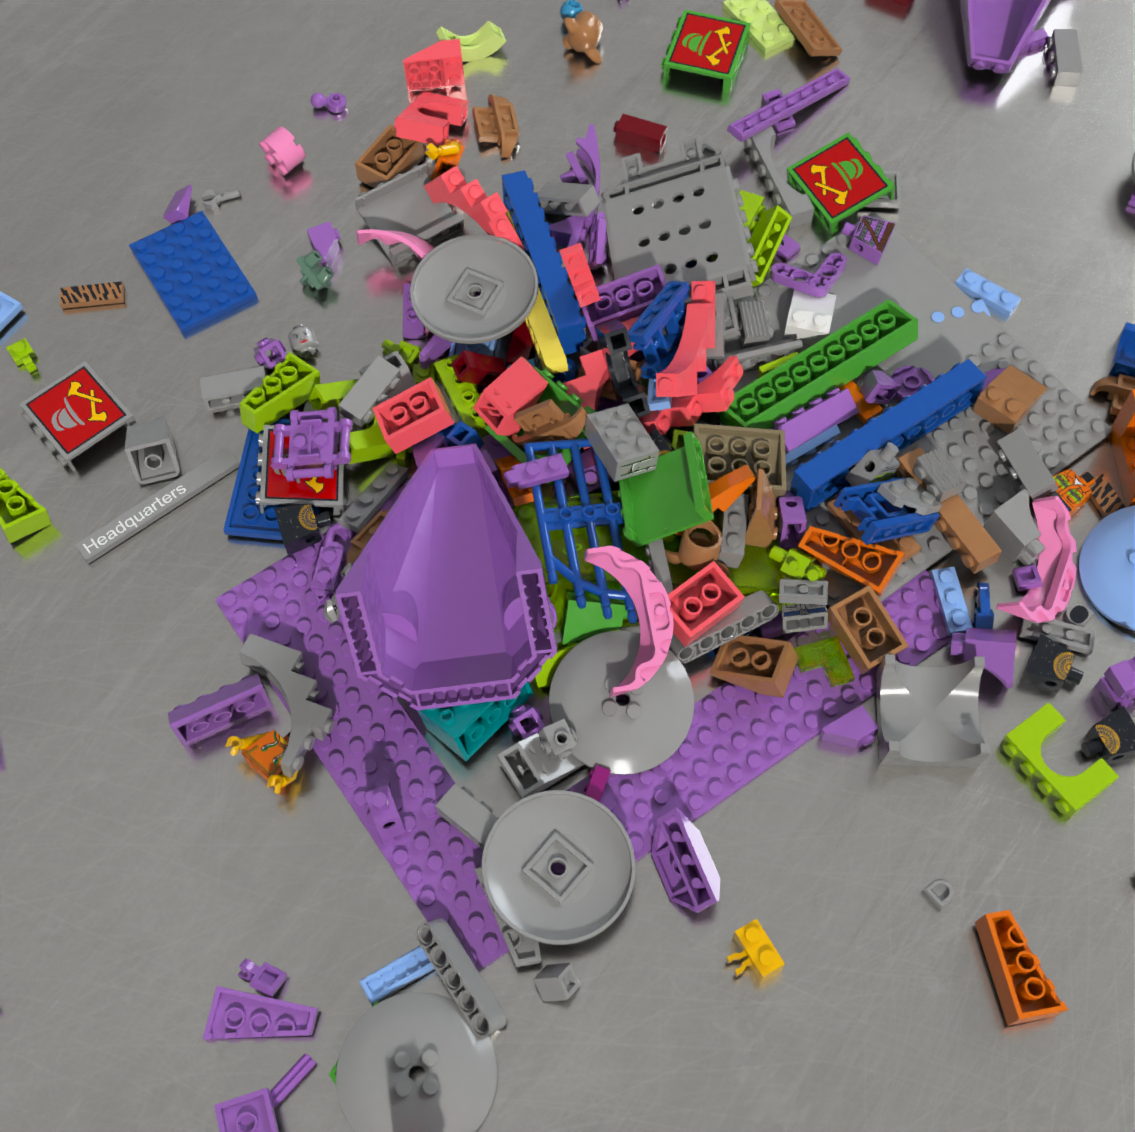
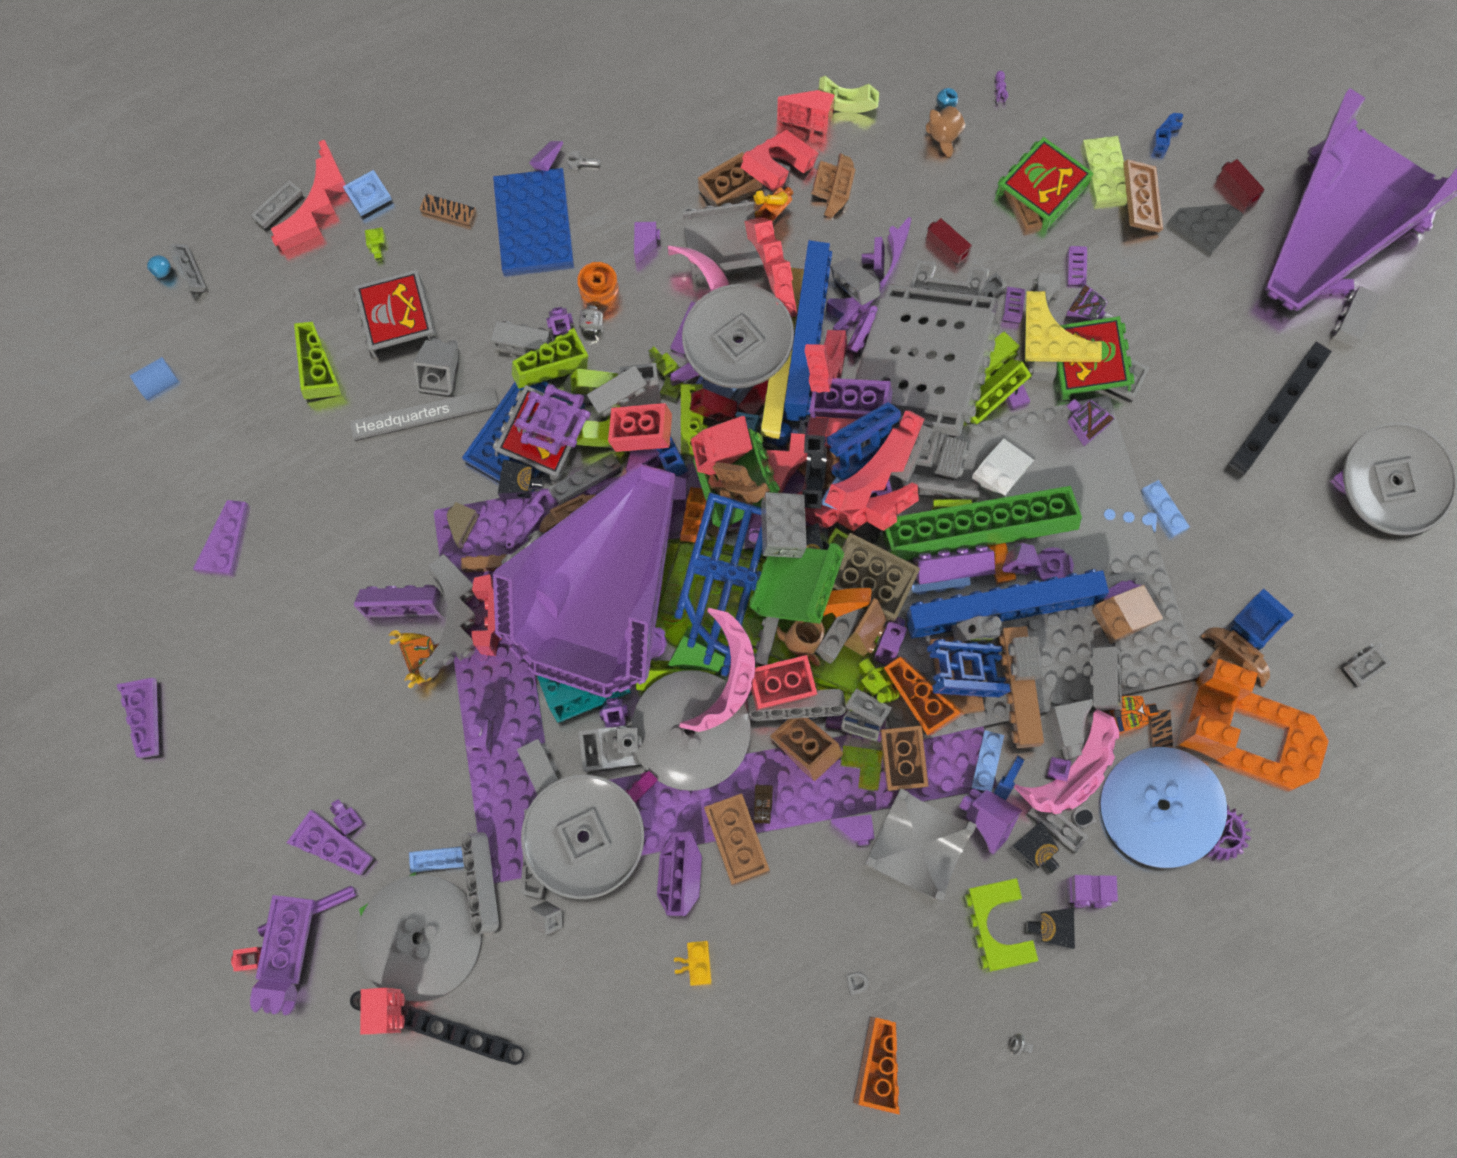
camera: 25 degrees right, 10 degrees up
bright pink brick [258,126,306,176] -> none
sand green hips [296,251,334,290] -> none
medium lavender plate [310,92,346,113] -> none
medium lavender hinge [503,453,569,489] -> none
medium lavender tile [727,68,851,142] -> none
medium lavender beam [771,253,847,297] -> none
light grey plate [877,477,942,515] -> none
none -> dark tan slope [447,502,479,549]
none -> medium nougat piece [461,554,507,573]
none -> coral plate [472,574,502,656]
none -> orange wheel [577,262,619,309]
none -> medium nougat plate [704,793,770,884]
none -> dark brown leg [754,785,773,824]
none -> medium lavender slope [1002,287,1025,323]
none -> medium nougat tile [1007,192,1043,233]
none -> light yellow plate [1025,291,1102,362]
none -> torso [1064,284,1112,323]
none -> dark grey plate [1167,204,1244,254]
none -> black beam [1228,341,1332,475]

